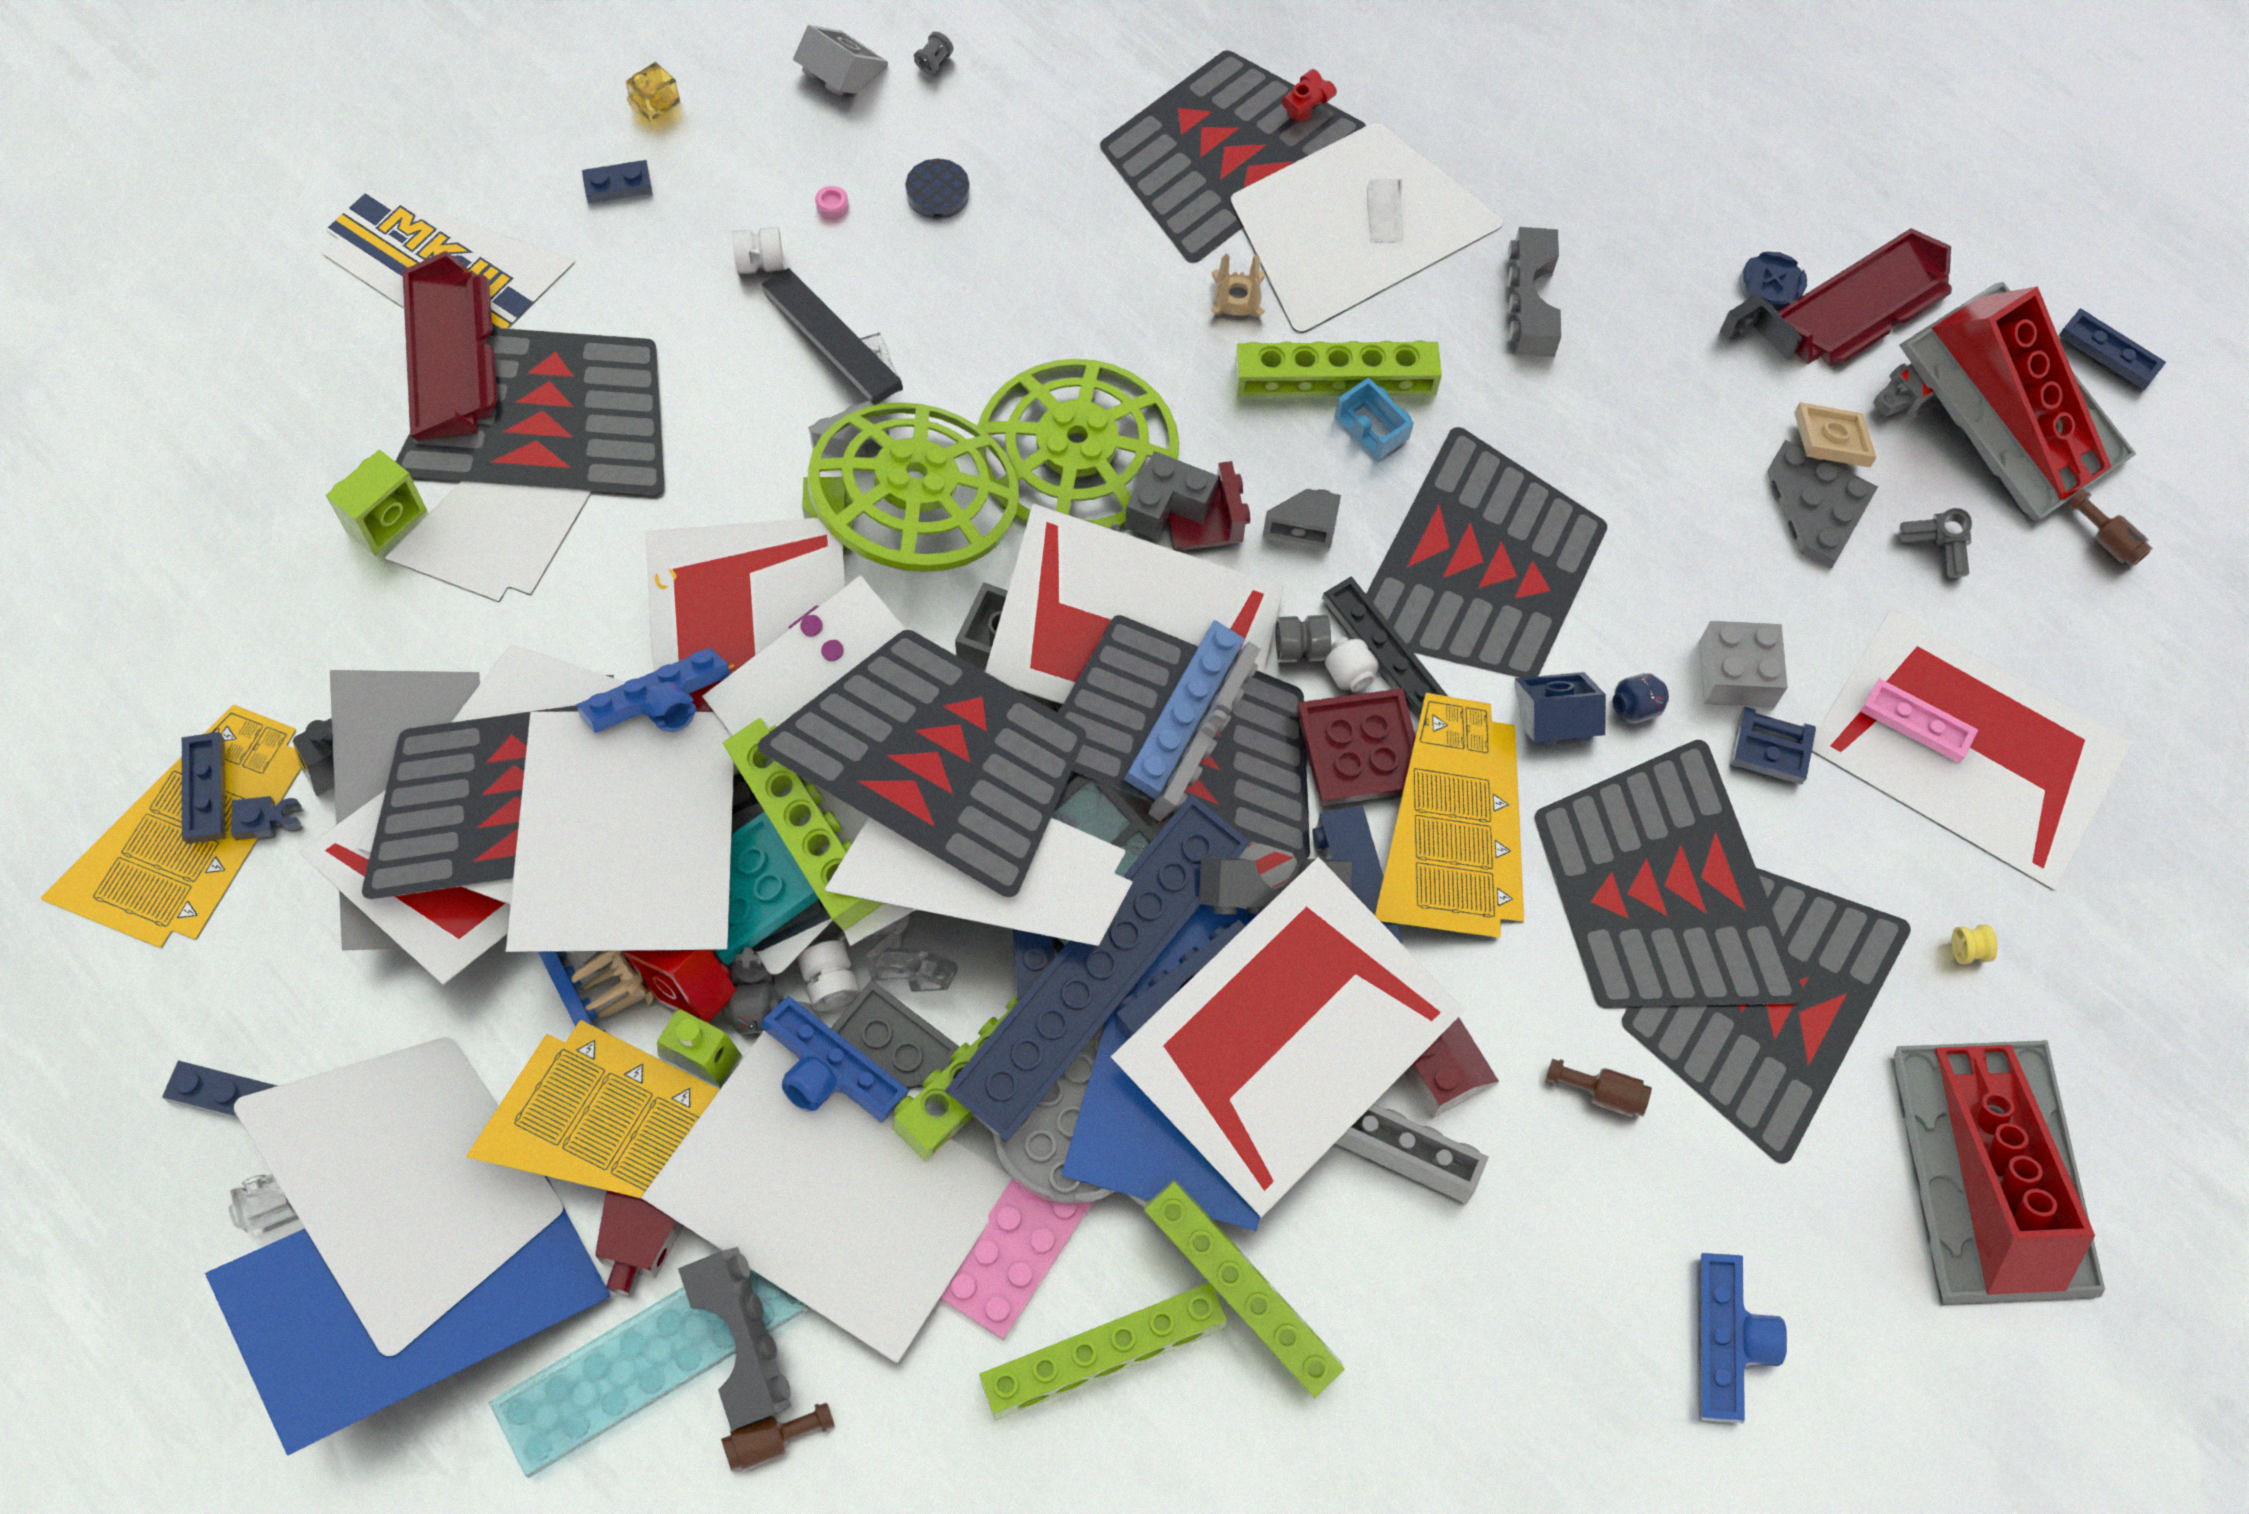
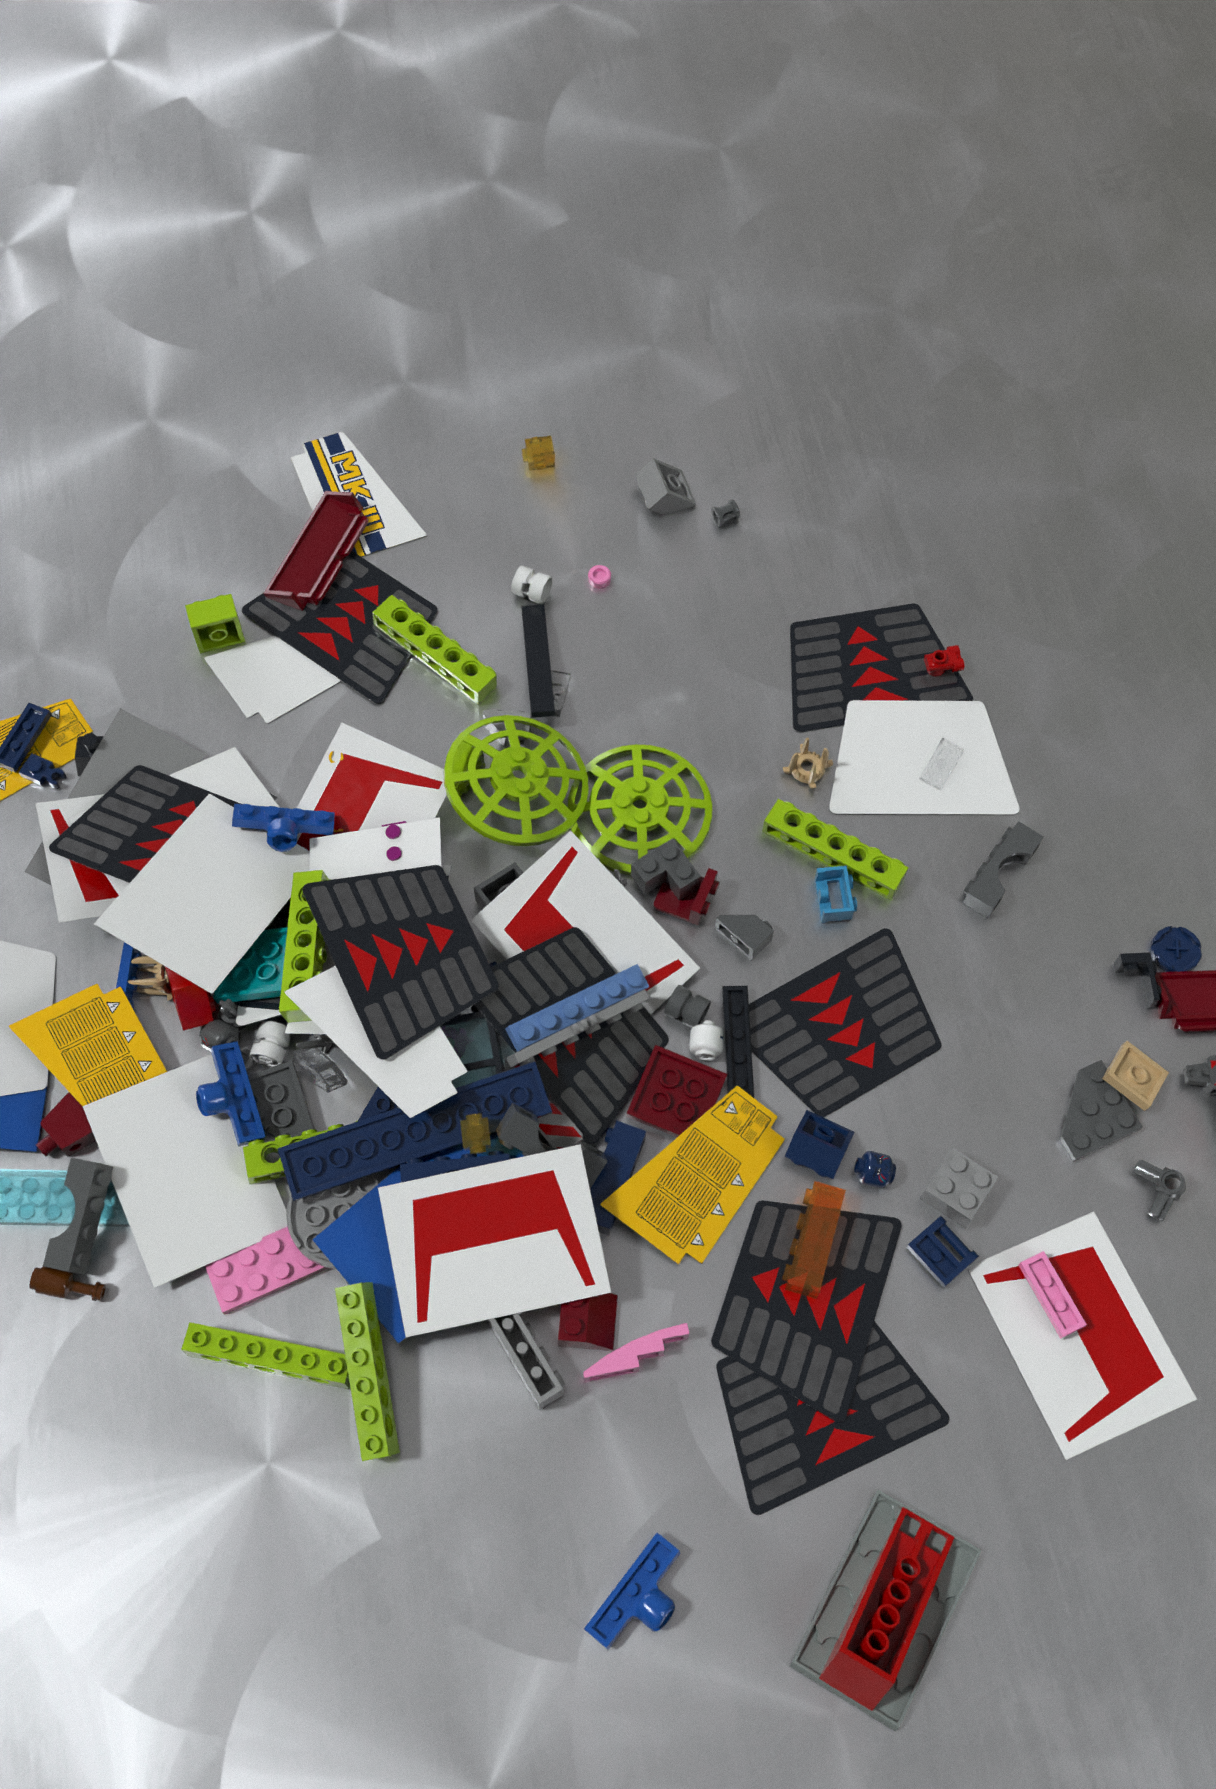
camera: 35 degrees right, 0 degrees up
dark blue plate [582,160,653,204] -> none
lime torso [657,1009,742,1088] -> none
tile [905,158,970,216] -> none
reddish brown piece [1545,1058,1652,1117] -> none
light yellow wheel [1951,924,1998,964] -> none
none -> lime brick [373,595,497,705]
none -> clear yellow brick [460,1114,492,1154]
none -> bright pink slope [583,1323,689,1383]
none -> clear orange brick [782,1181,846,1299]

